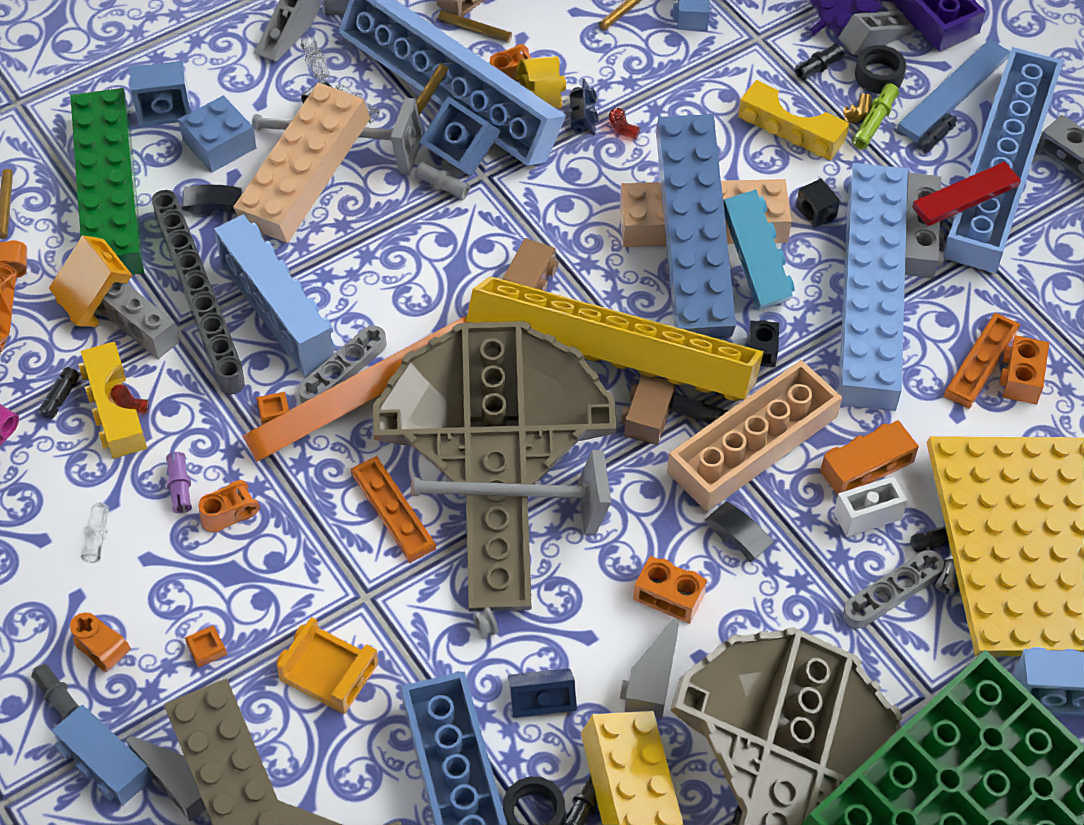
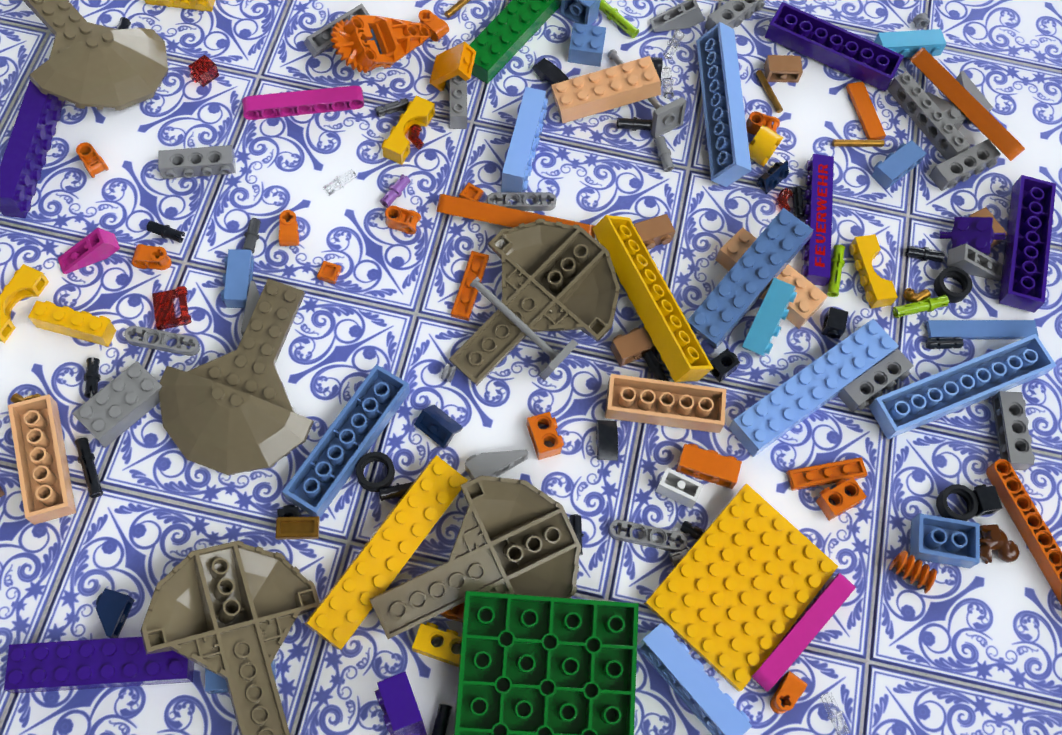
camera: 40 degrees right, 10 degrees up
dark grey beam [152,189,245,394] -> none
light orange panel [276,617,379,715] -> none
pearl gold bar [416,63,449,116] -> none
medium blue brick [419,96,501,176] -> none
red tile [912,161,1021,226] -> none
none -> lime pin [599,0,639,38]
none -> black pin [616,117,652,131]
none -> black axle [792,186,804,219]
none -> dark purple brick [801,154,834,286]
none -> lime pin [827,245,845,297]

